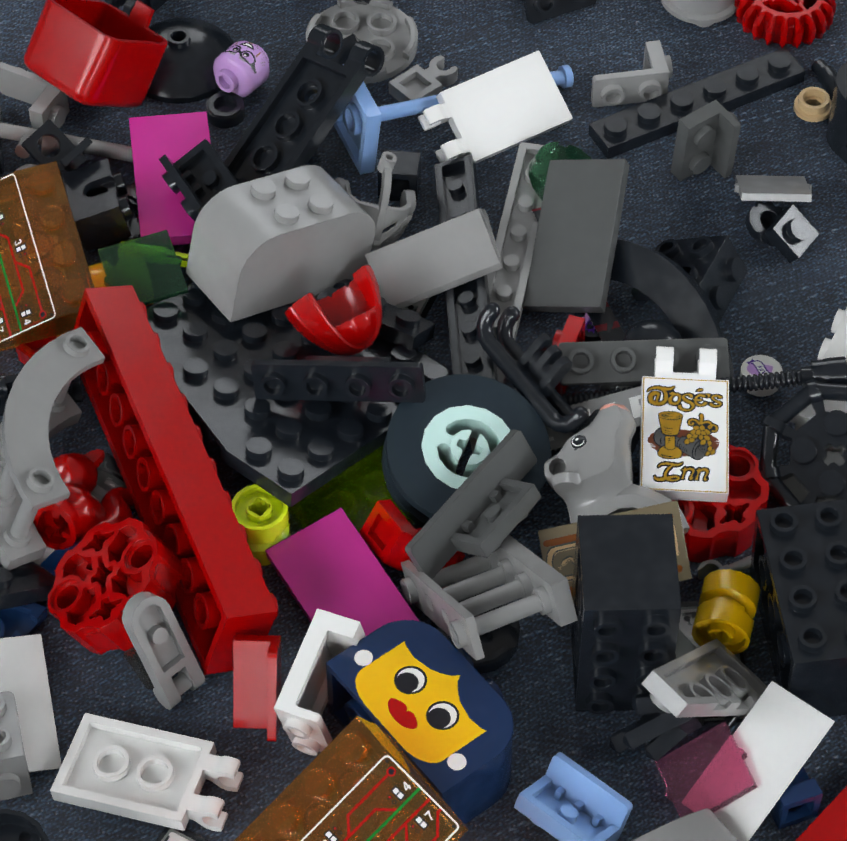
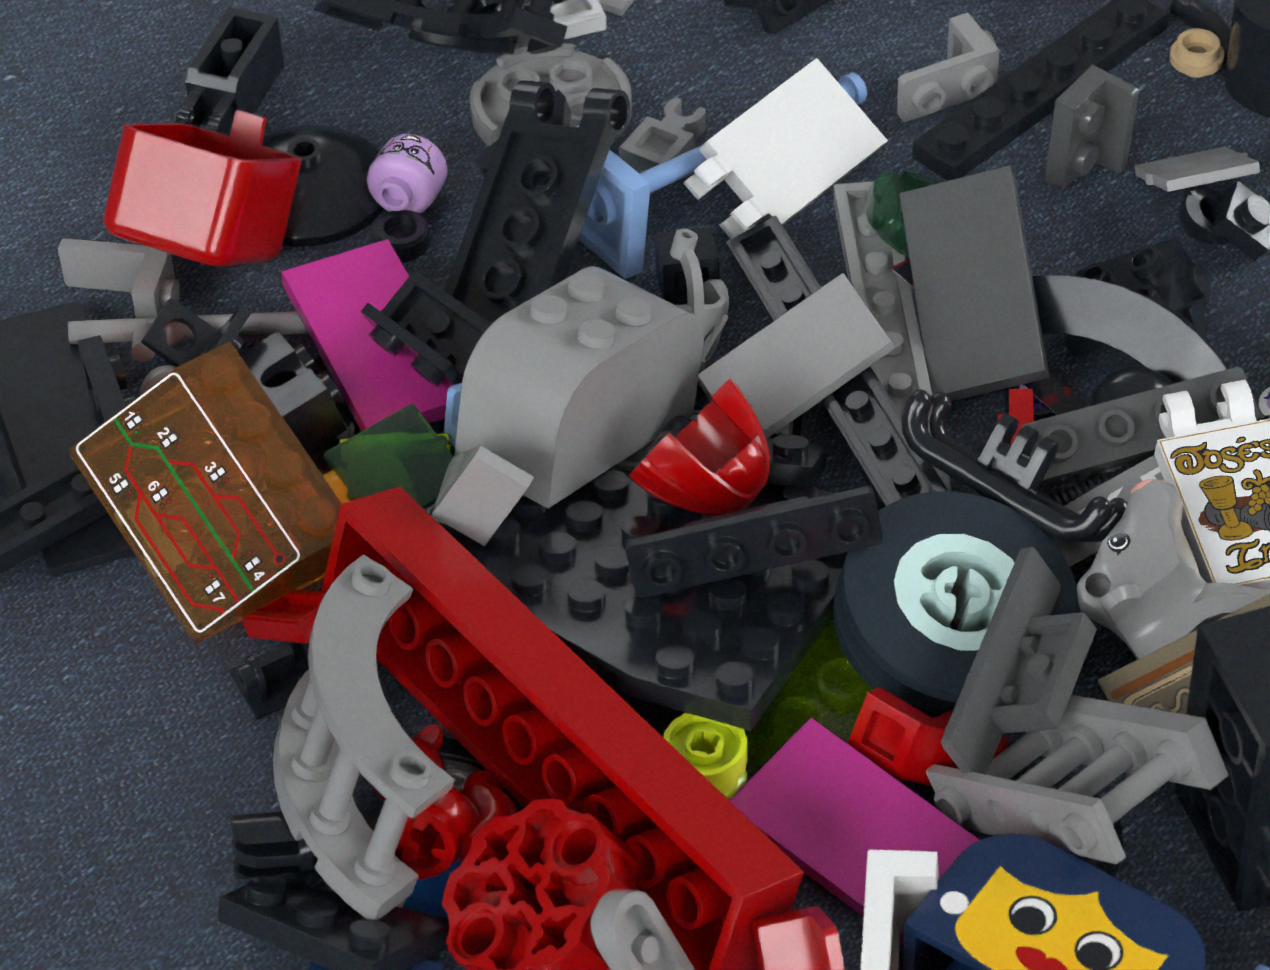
camera: 15 degrees left, 5 degrees down
none -> light grey slope [432,445,534,546]

